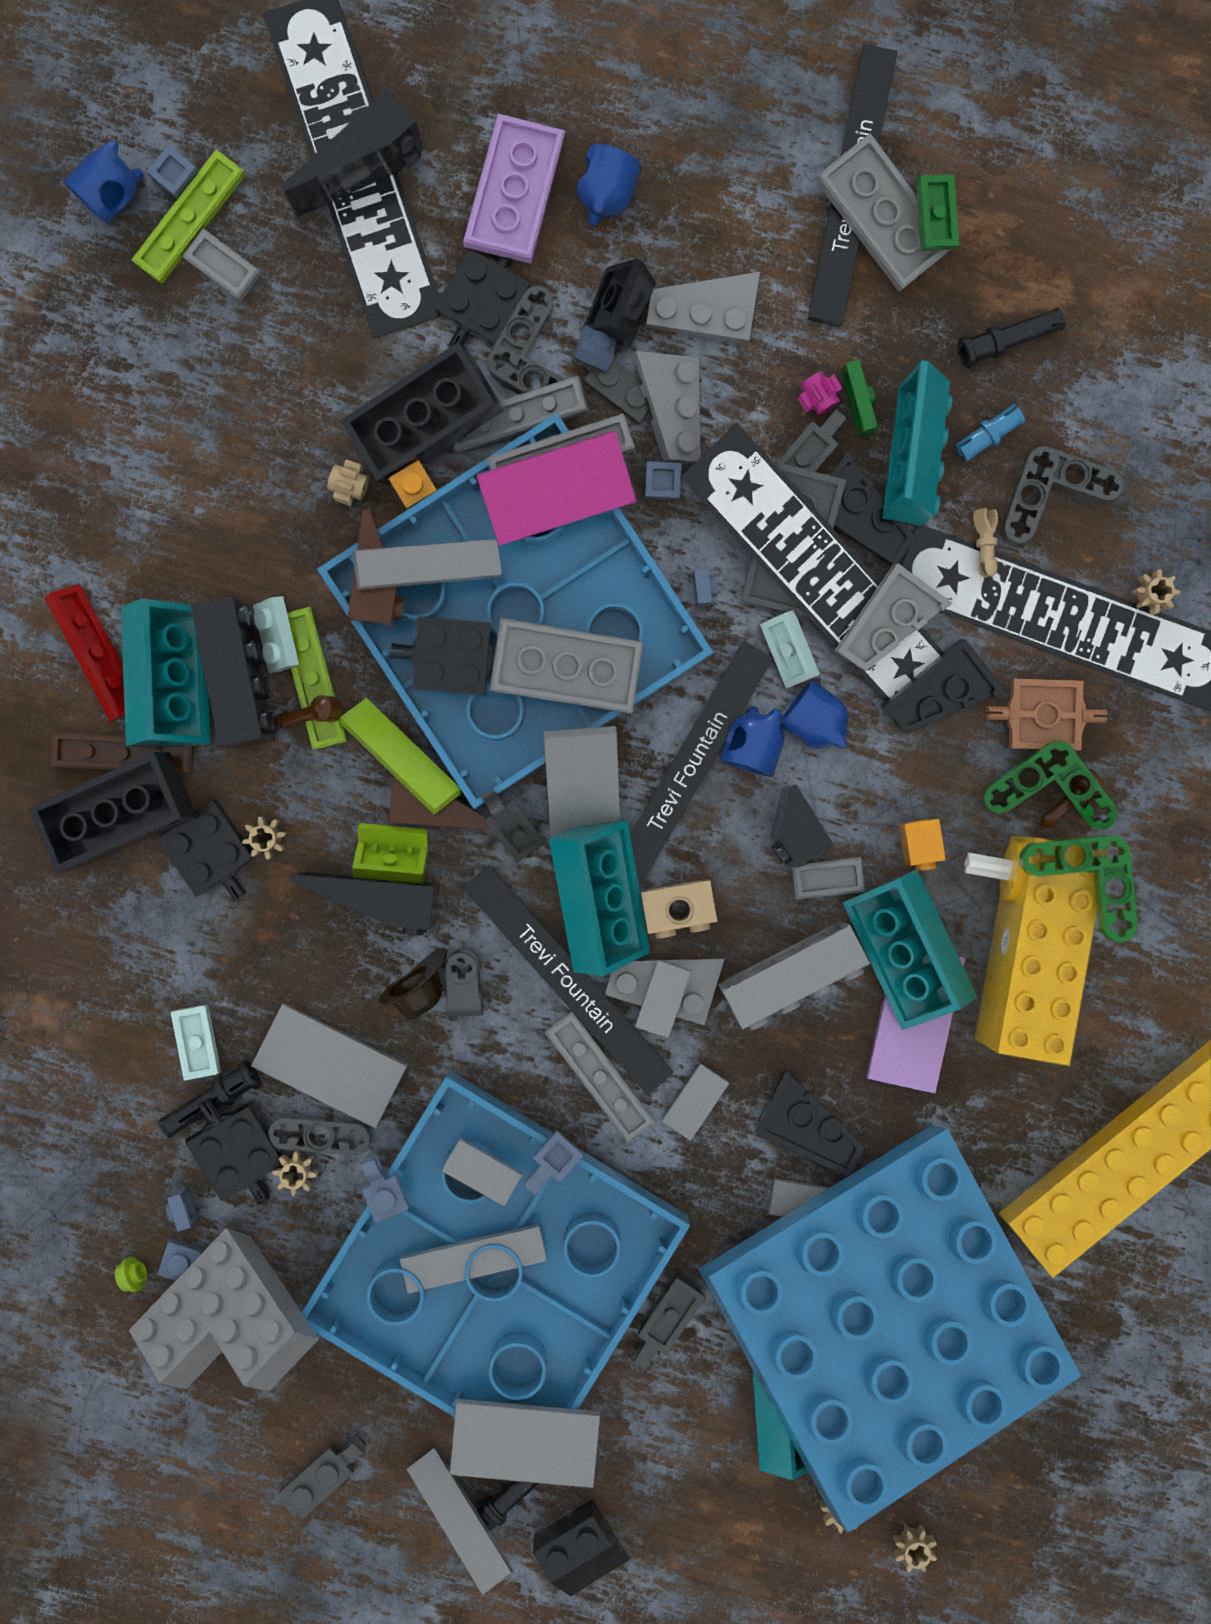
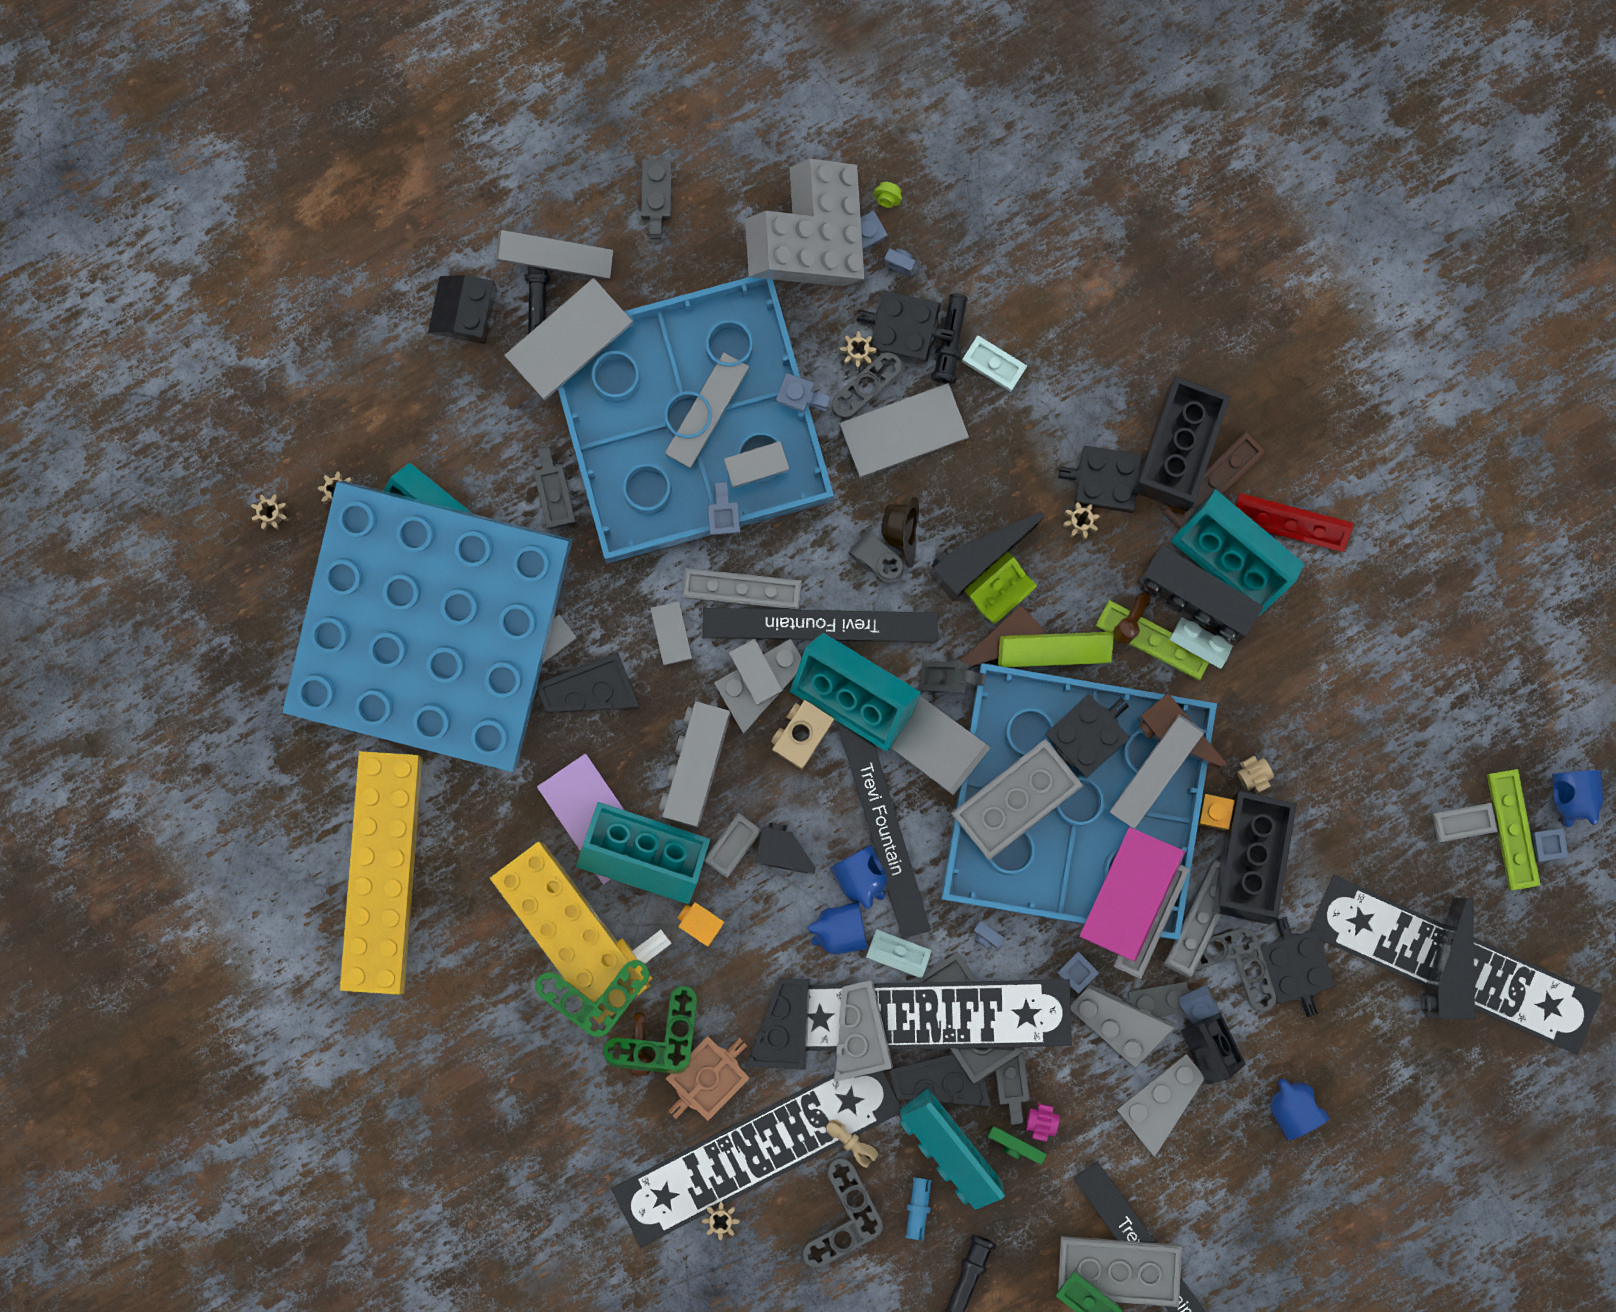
camera: 125 degrees right, 5 degrees down
lavender tile [463,113,565,264] -> none

